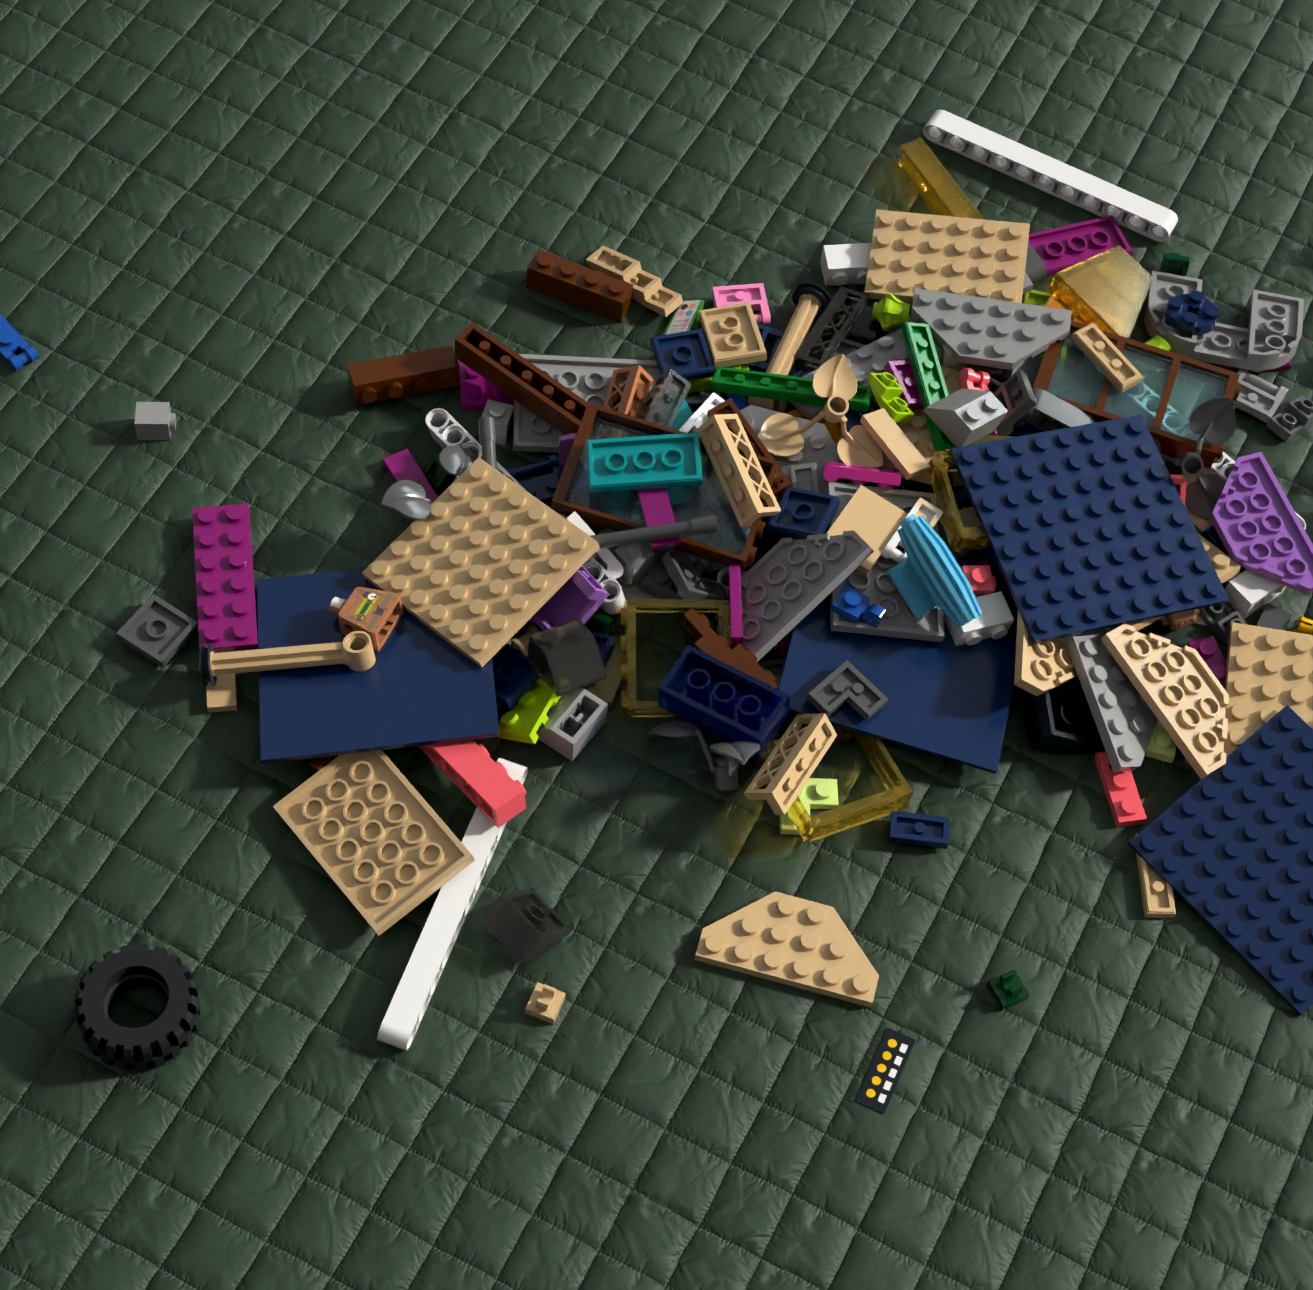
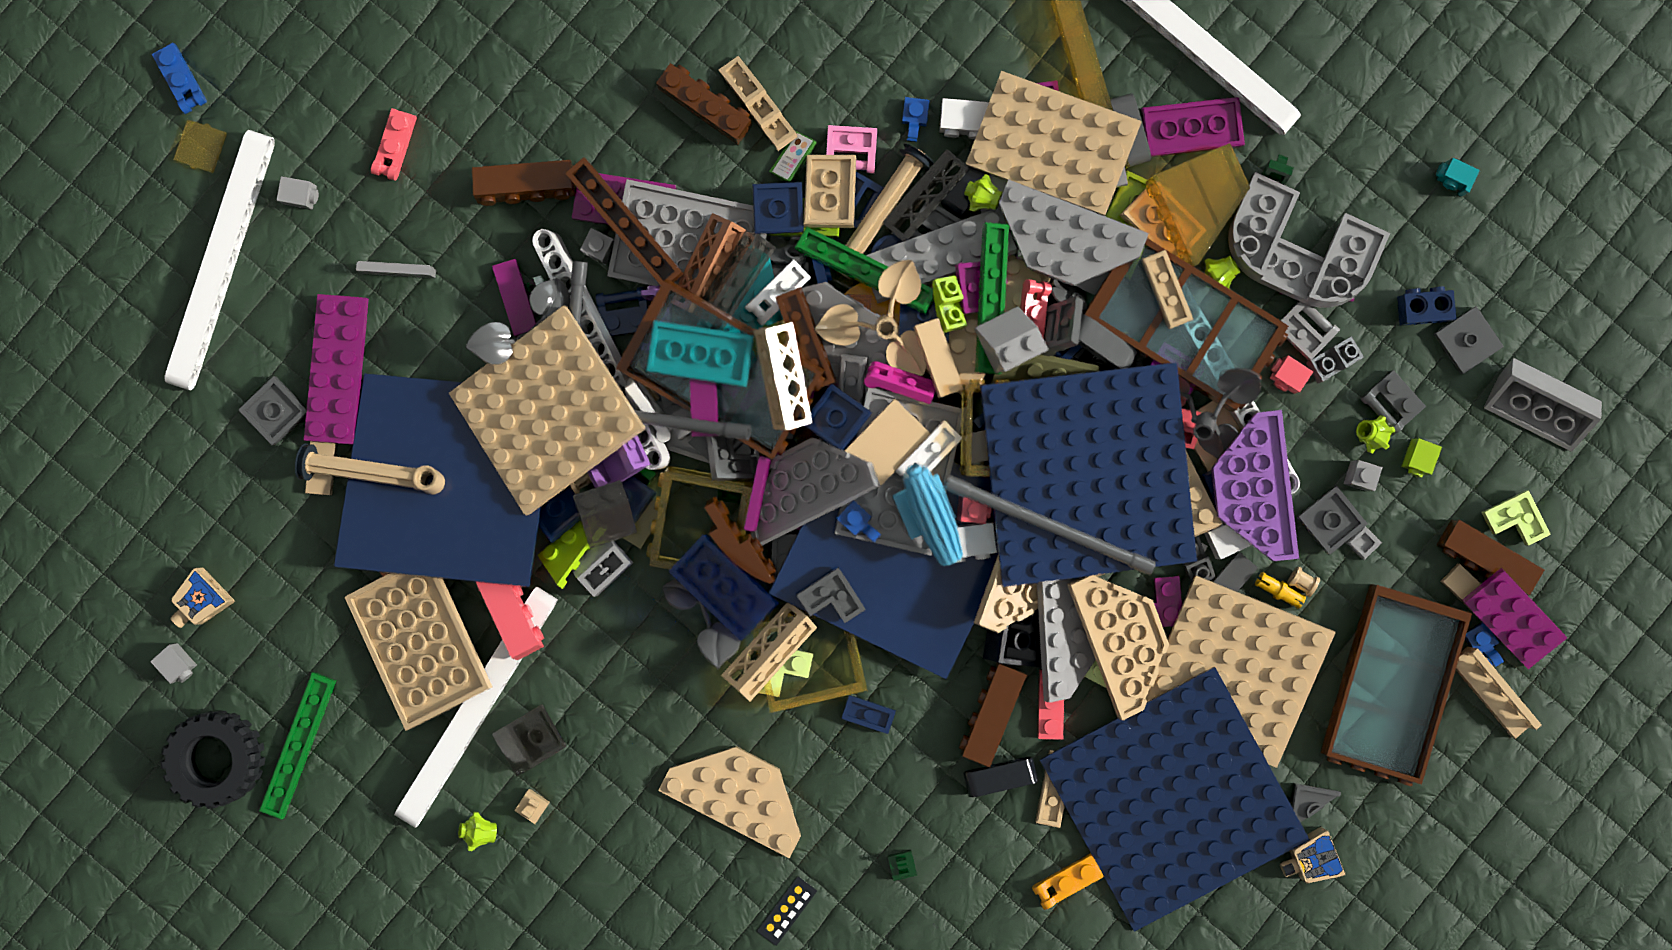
camera: 20 degrees right, 30 degrees up
nougat torso [329,587,404,652] -> none
dark blue plate [1165,291,1219,335] -> none
none -> light grey brick [150,643,197,684]
none -> white beam [165,130,274,390]
none -> torso [171,568,235,628]
none -> clear yellow piece [174,120,227,173]
none -> green tile [259,672,337,820]
none -> light grey tile [356,261,436,278]
none -> coral plate [371,108,417,181]
none -> lime rock [458,812,497,851]
none -> blue plate [902,97,929,142]
none -> dark grey piece [943,475,1155,575]
none -> reddish brown brick [959,662,1026,767]
none -> black beam [963,756,1038,797]
none -> light orange plate [1032,853,1104,910]
none -> coral brick [1270,355,1313,394]

